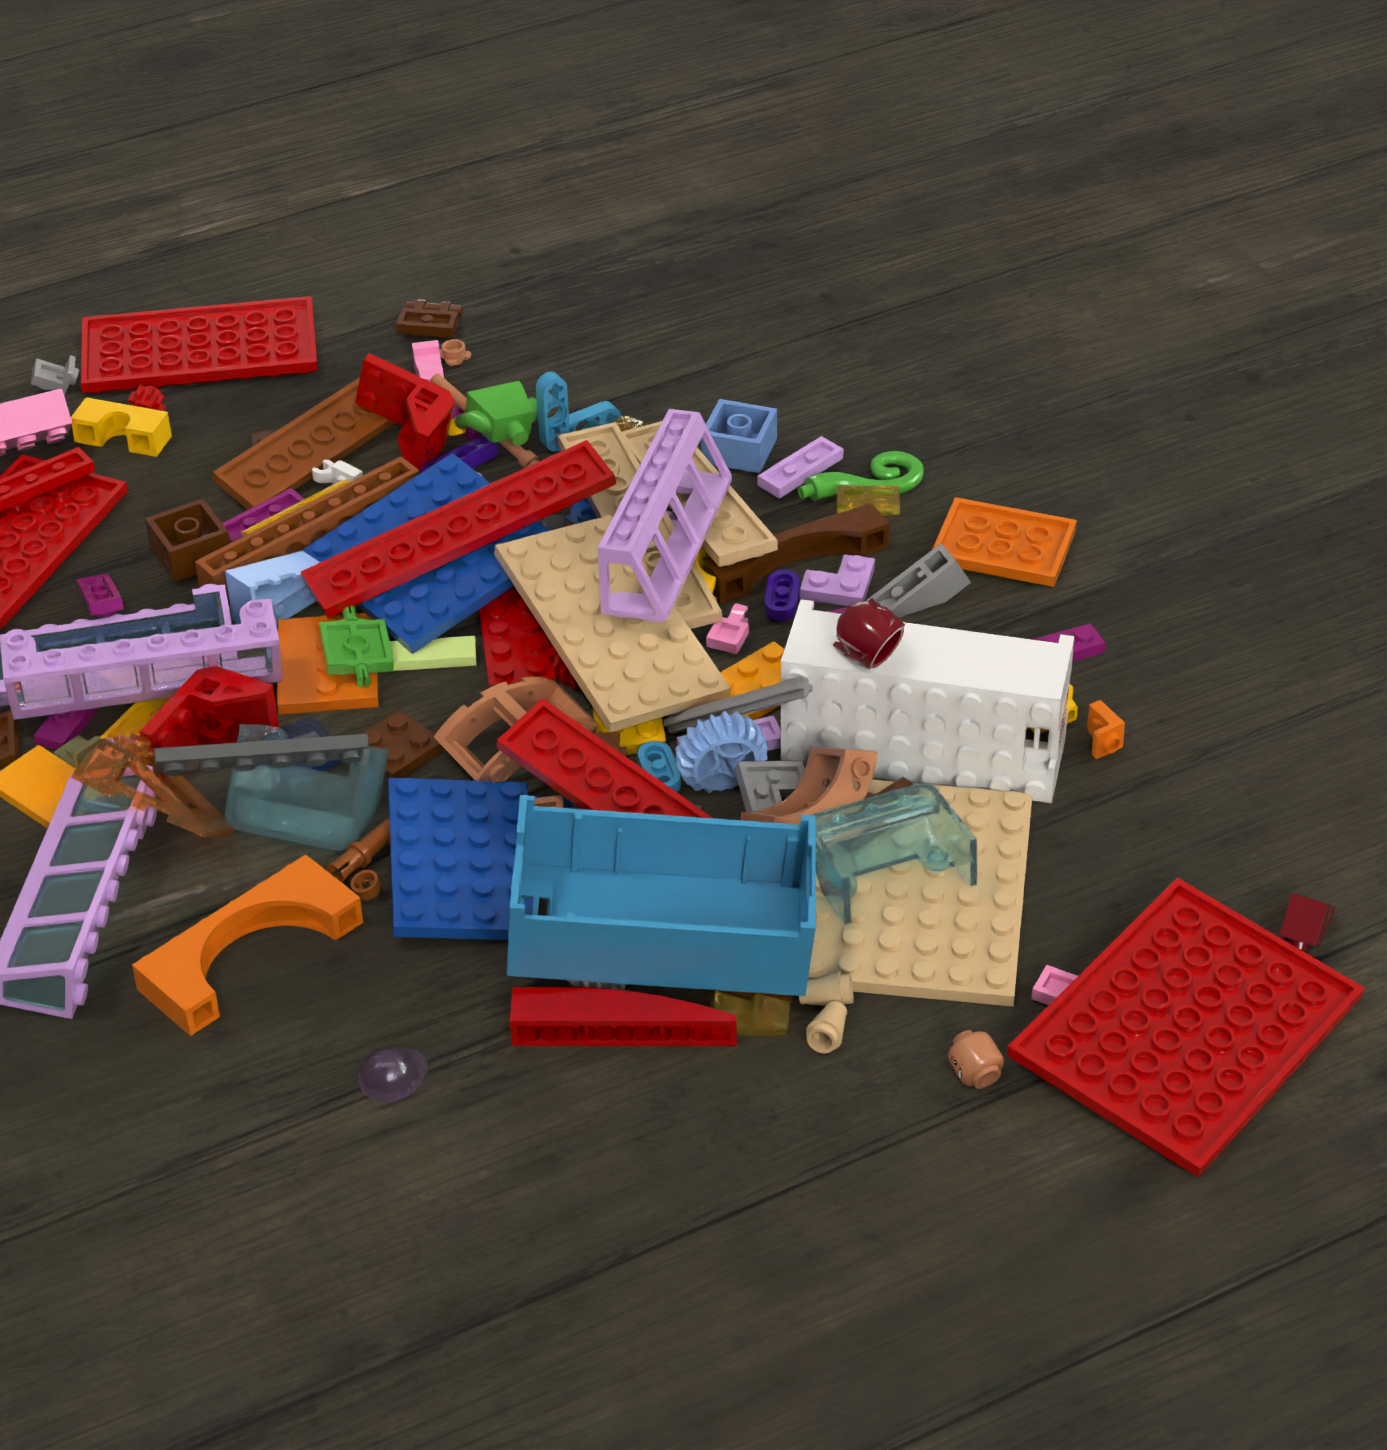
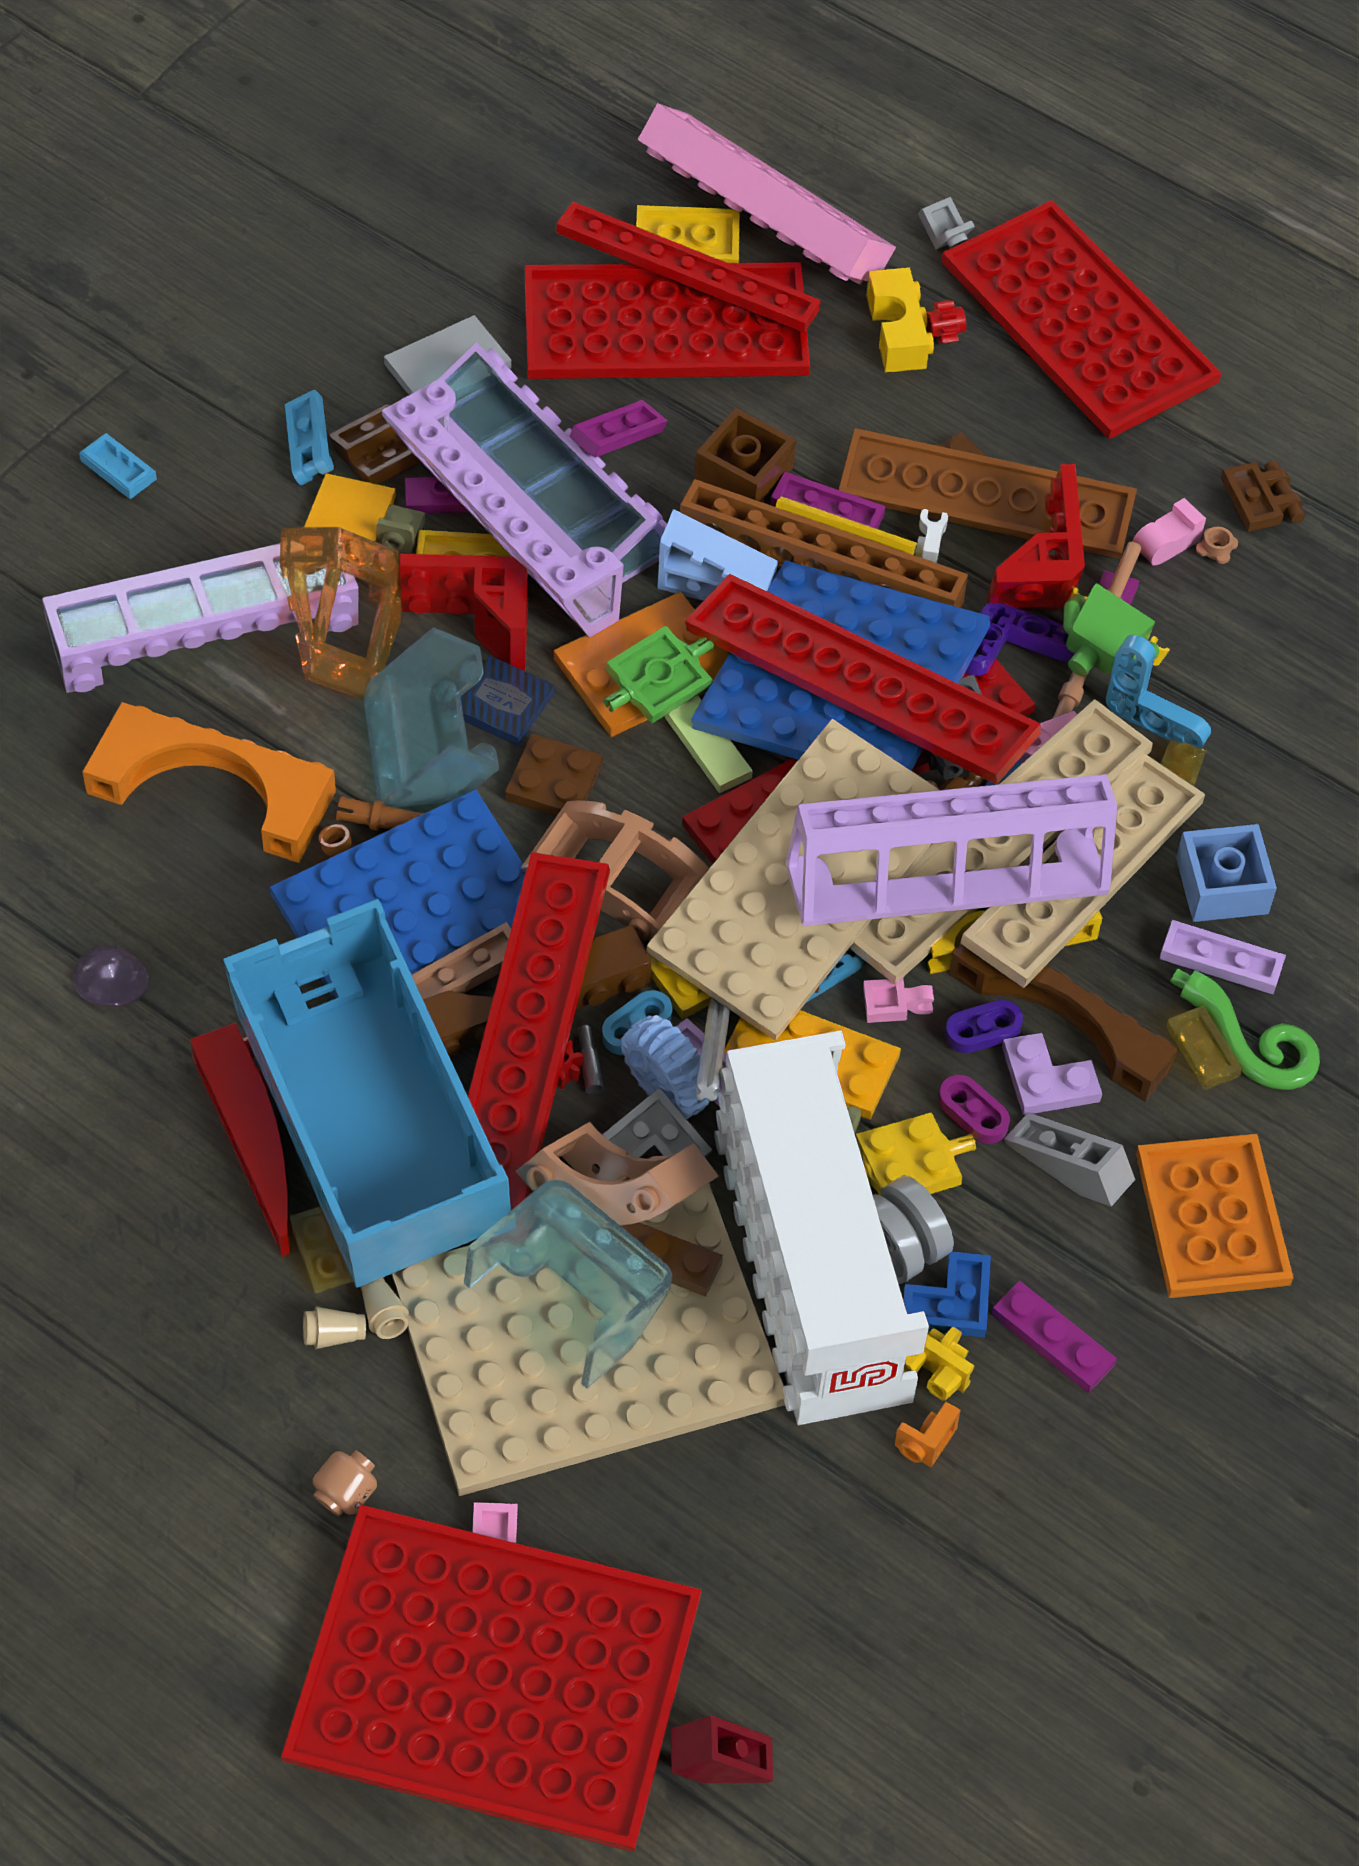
camera: 60 degrees right, 15 degrees up
dark grey plate [154,734,369,776] -> none
dark red helmet [833,598,905,669] -> none

